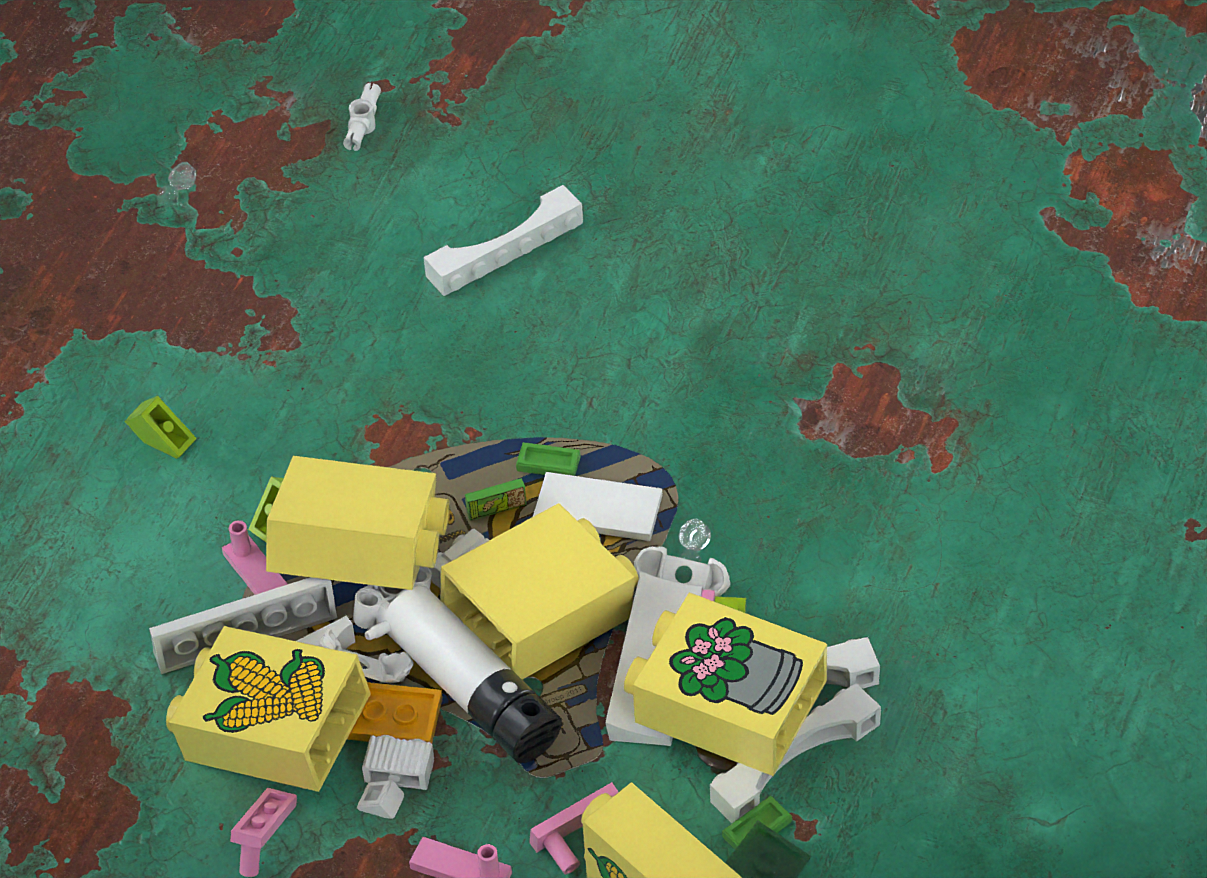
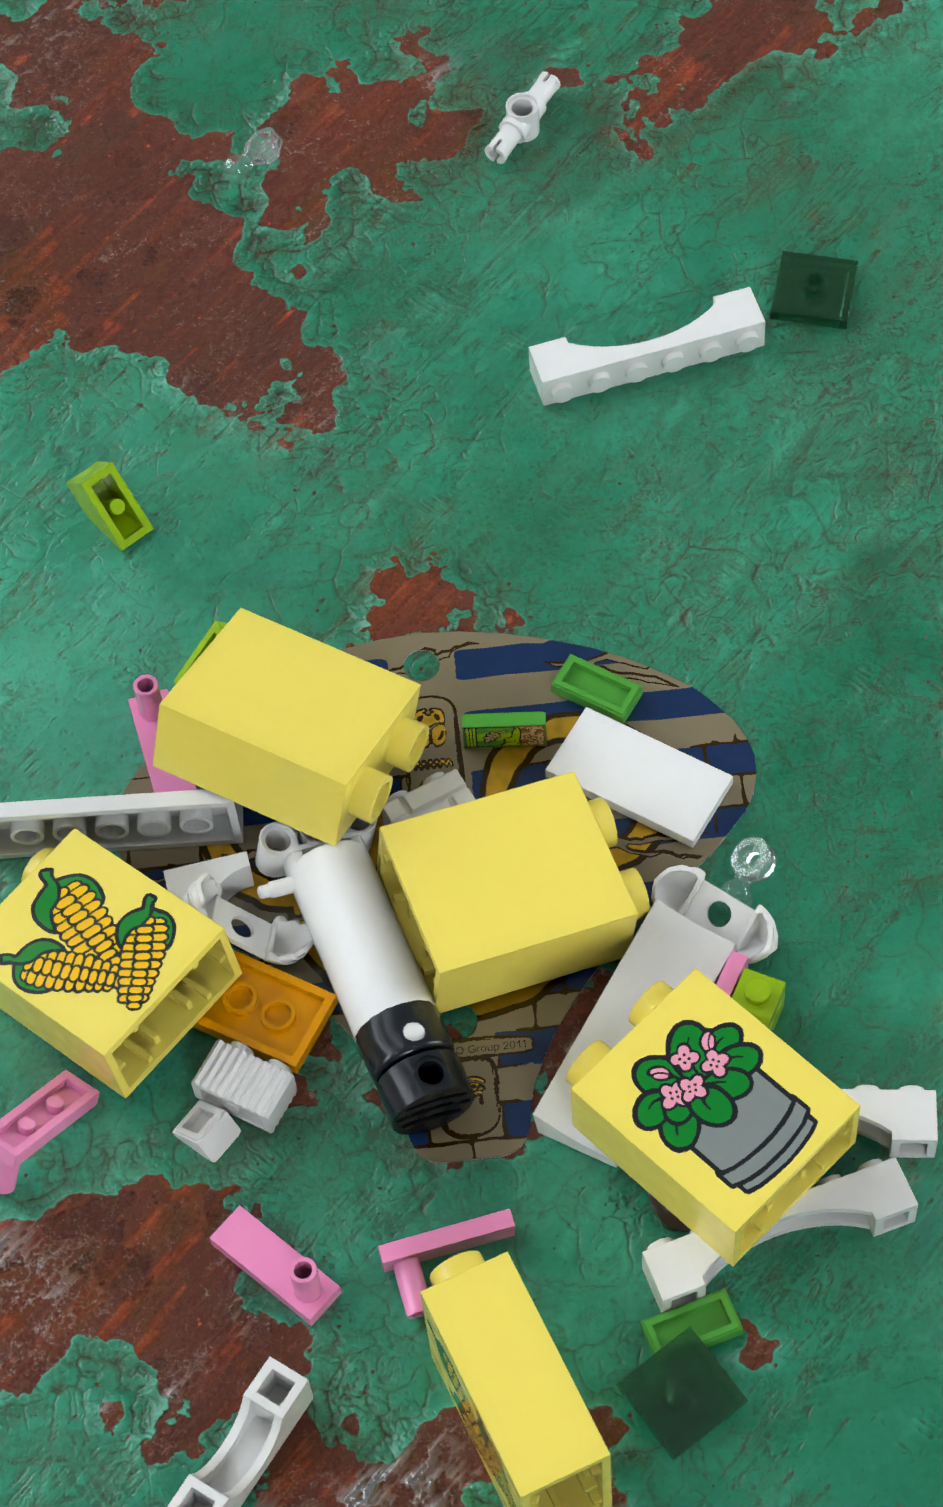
camera: 20 degrees right, 10 degrees up
none -> clear green plate [770,251,859,329]

